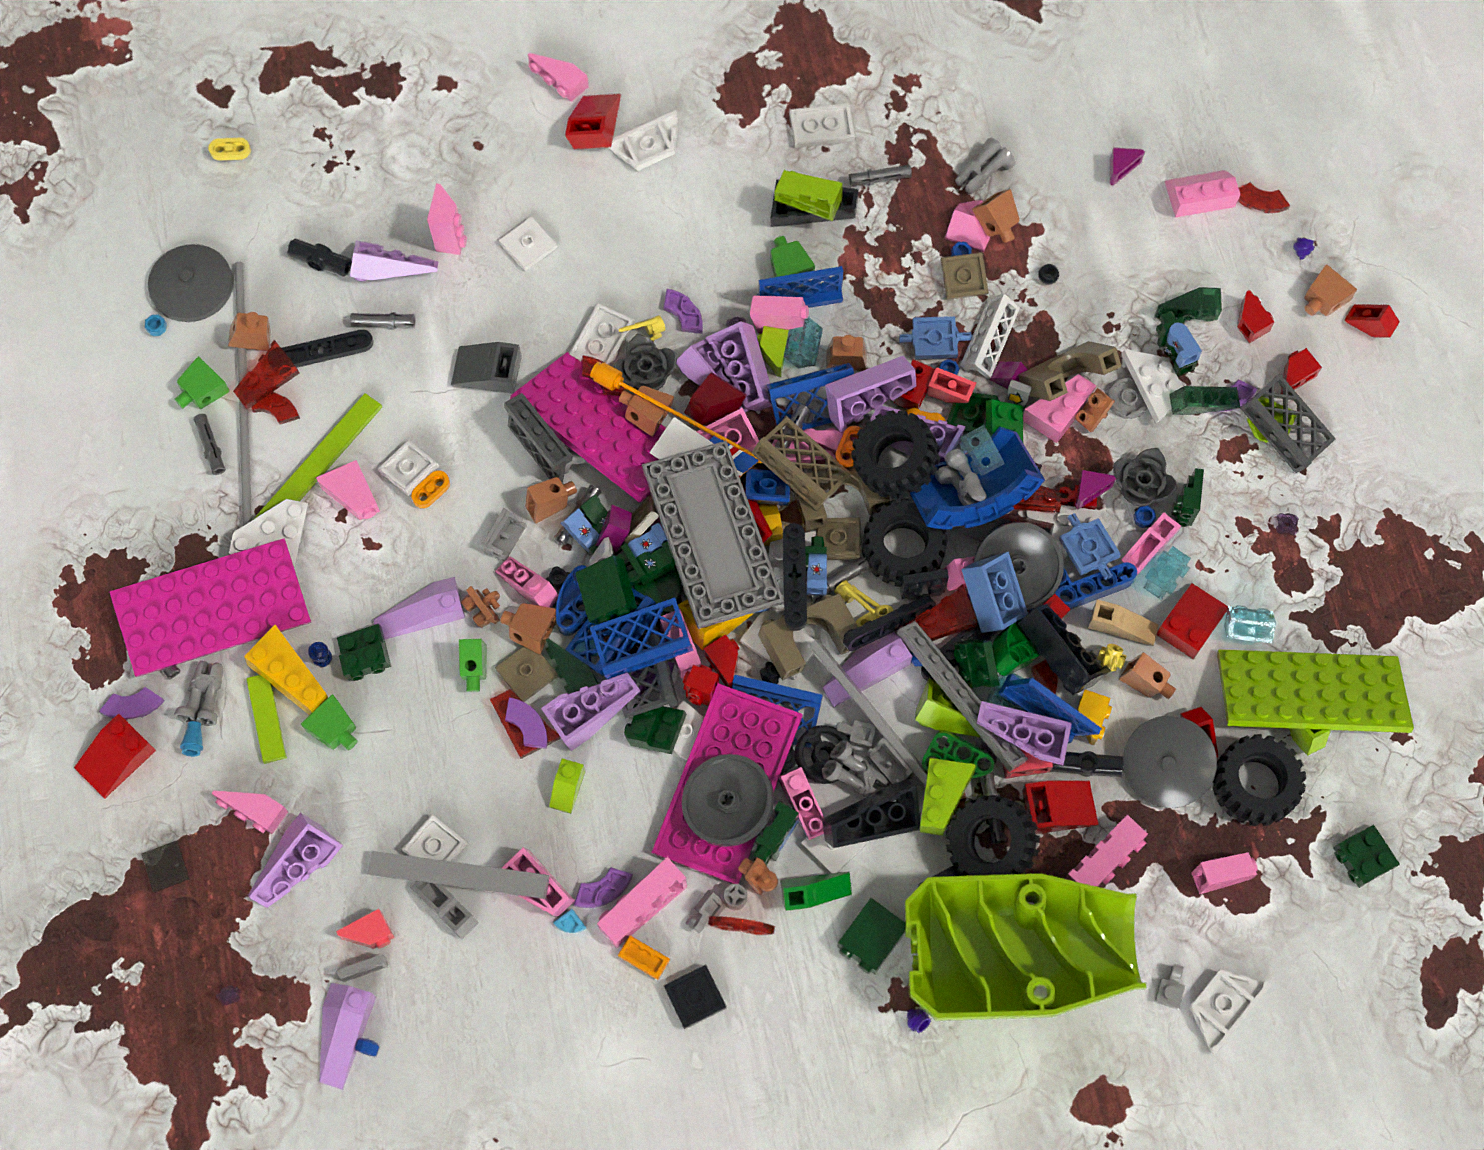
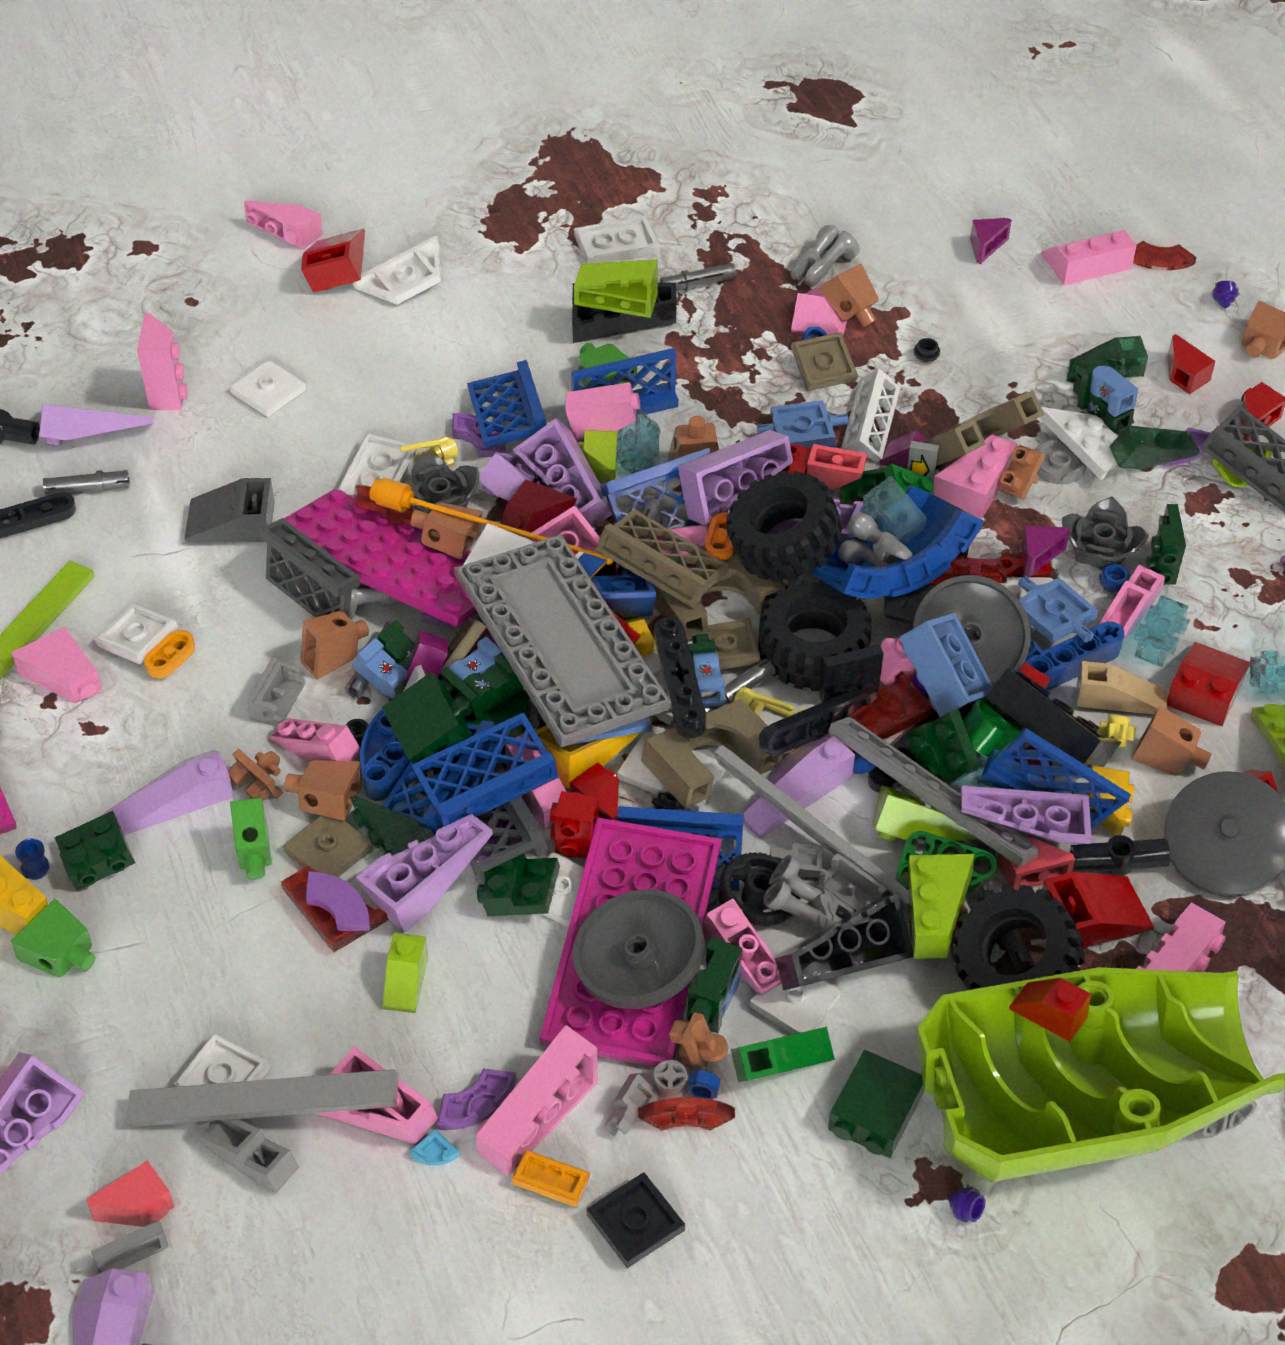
camera: 10 degrees left, 20 degrees down
none -> blue fence [467,360,547,448]
none -> blue tile [686,1070,720,1101]
none -> red slope [1009,977,1091,1042]

